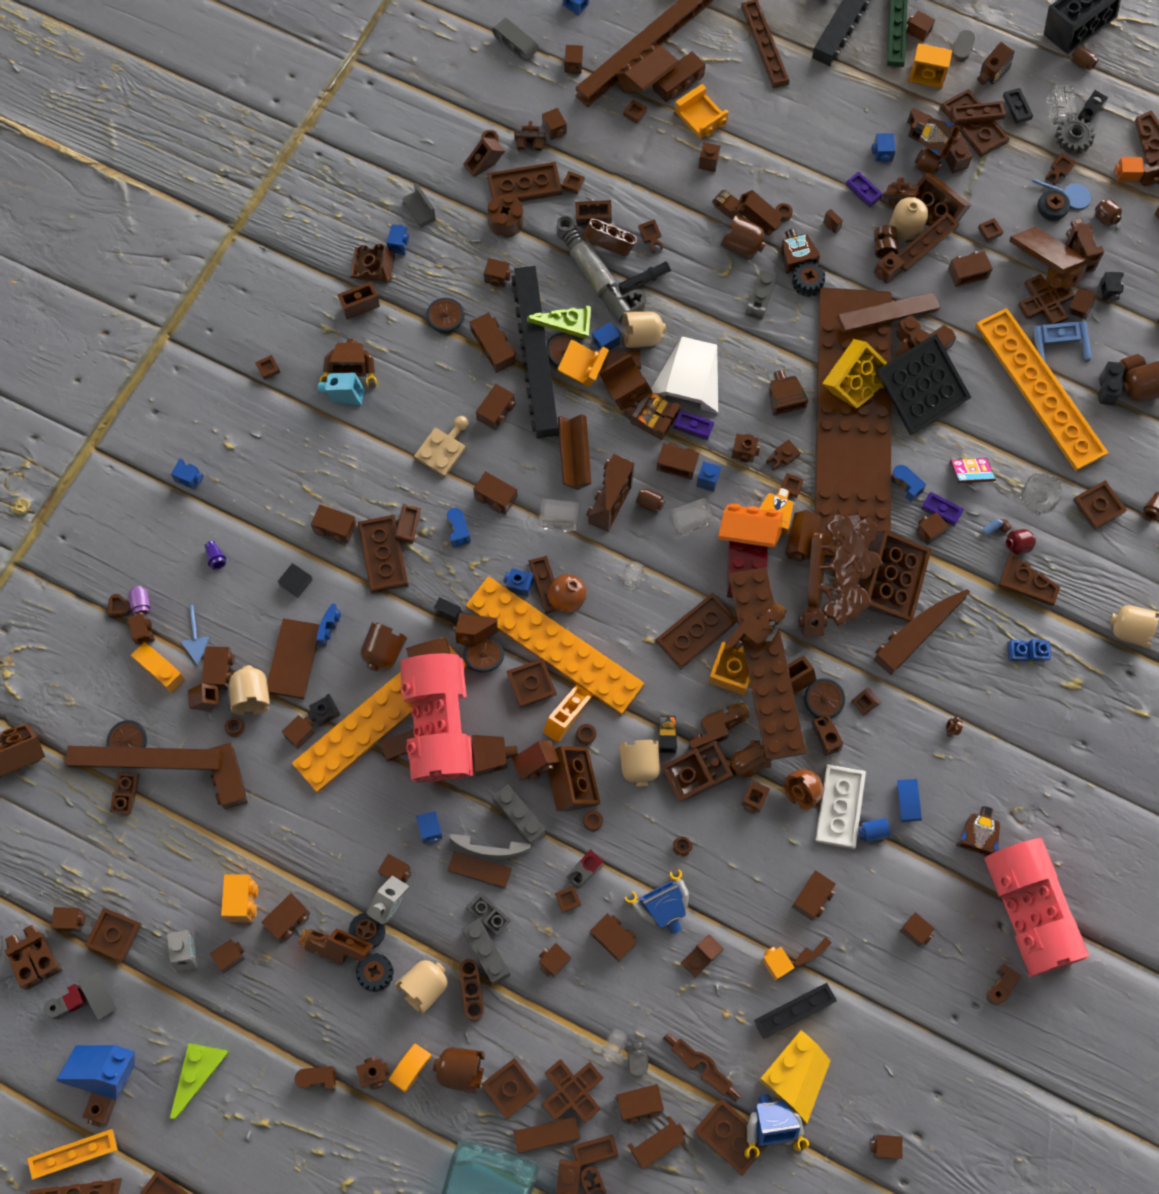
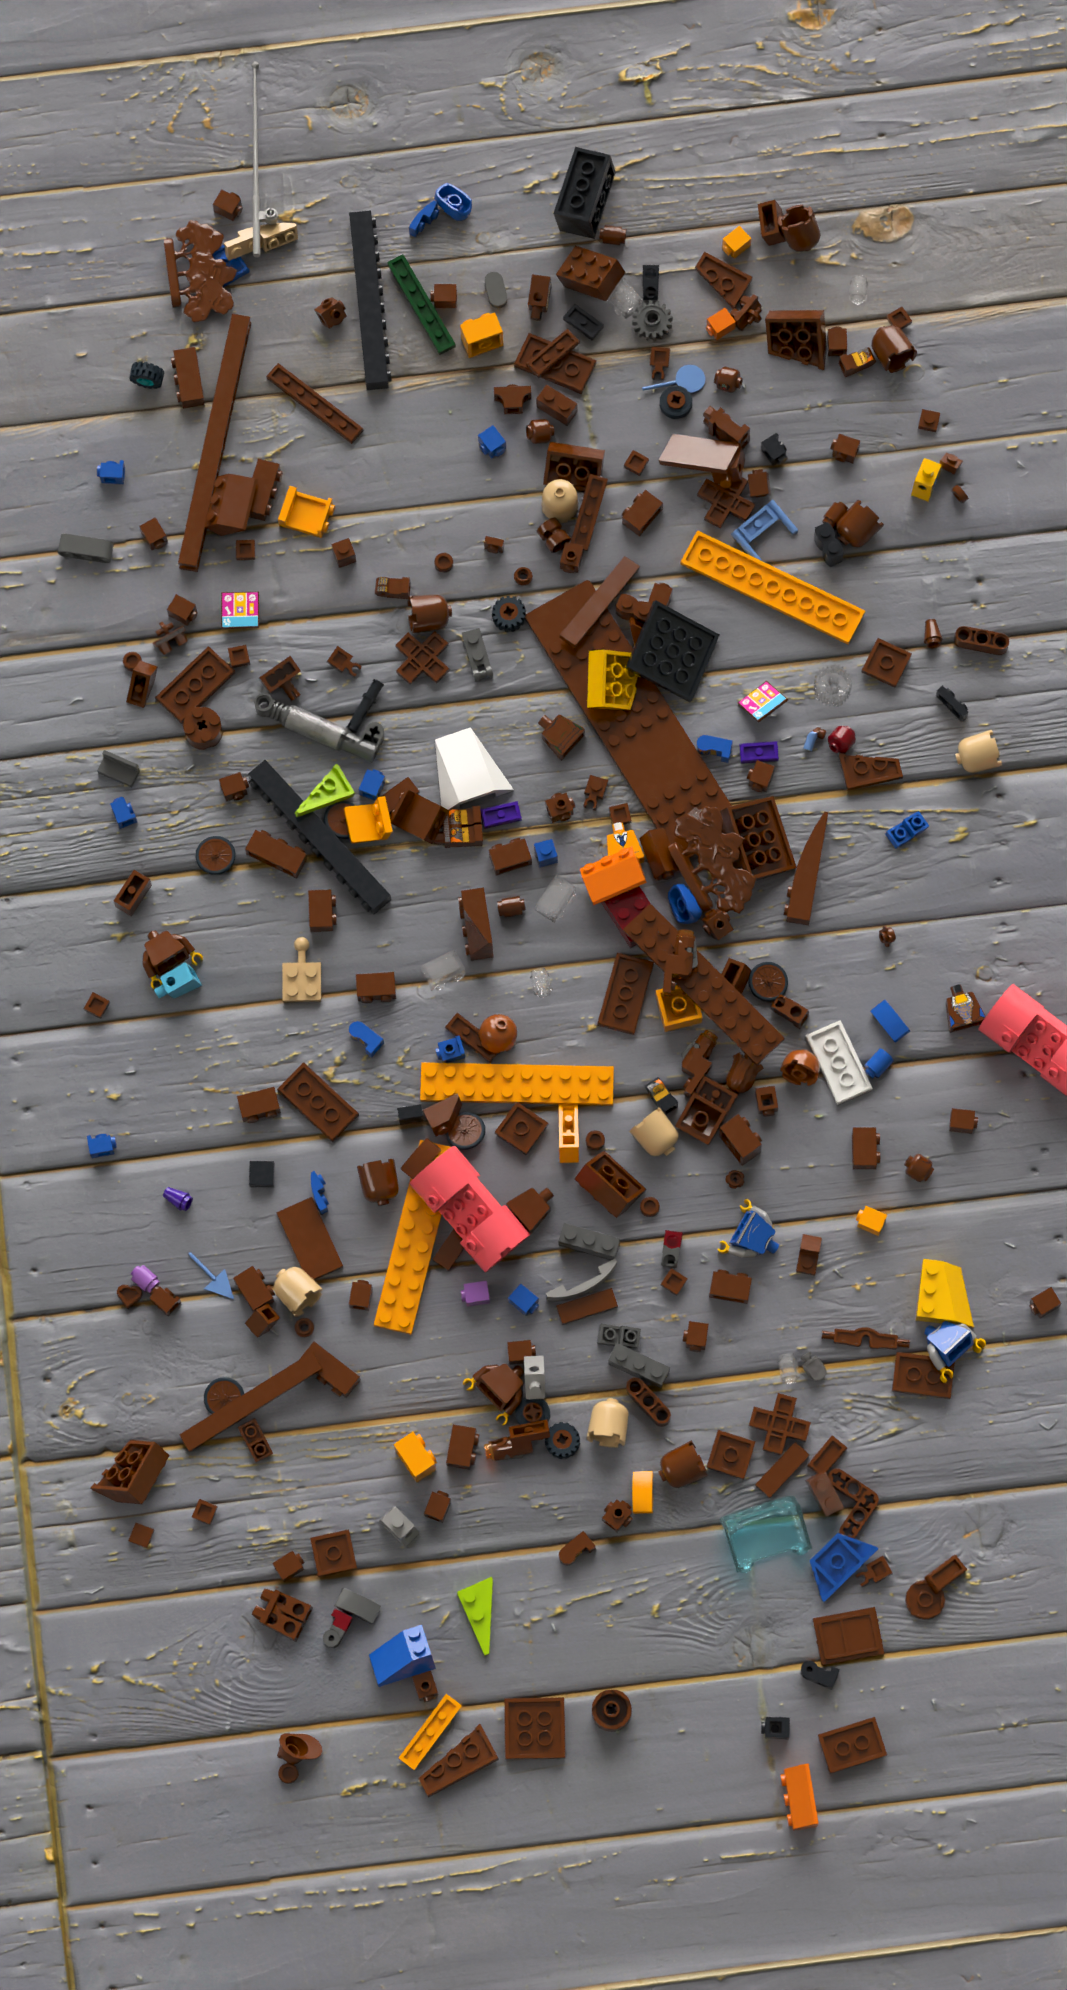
camera: 30 degrees left, 5 degrees up
light orange slope [130,642,185,694] -> none
black brick [308,694,340,727] -> none
reddish brown slope [350,243,395,281] -> none
reddish brown tile [394,504,421,544] -> none
reddish brown brick [512,740,560,781] -> none
reddish brown panel [558,414,591,490] -> none
reddish brown beam [582,219,637,256] -> none
reddish brown brick [616,1084,664,1124] -> none
tan cylinder [622,312,666,348] -> none
reddish brown brick [628,1116,686,1170] -> none
reddish brown brick [735,190,783,236] -> none
black plate [754,982,837,1040] -> none
reddish brown torso [781,229,820,273] -> none
reddish brown slope [793,937,832,969] -> none
dark purple plate [845,172,883,207] -> none
reddish brown slope [851,688,881,716] -> none
reddish brown hips [883,177,920,205] -> none
torso [915,118,961,158] -> none
reddish brown leg [986,964,1021,1005] -> none
none -> reddish brown plate [192,1499,218,1525]
none -> piece [221,592,259,629]
none -> reddish brown plate [395,631,450,685]
none -> medium lavender brick [461,1281,490,1307]
none -> reddish brown torso [463,1364,524,1425]
none -> reddish brown plate [514,567,533,586]
none -> reddish brown brick [556,245,626,301]
none -> blue piece [668,884,702,924]
none -> reddish brown brick [719,1114,762,1166]
none -> reddish brown head [904,1153,934,1182]
none -> black plate [936,685,968,722]

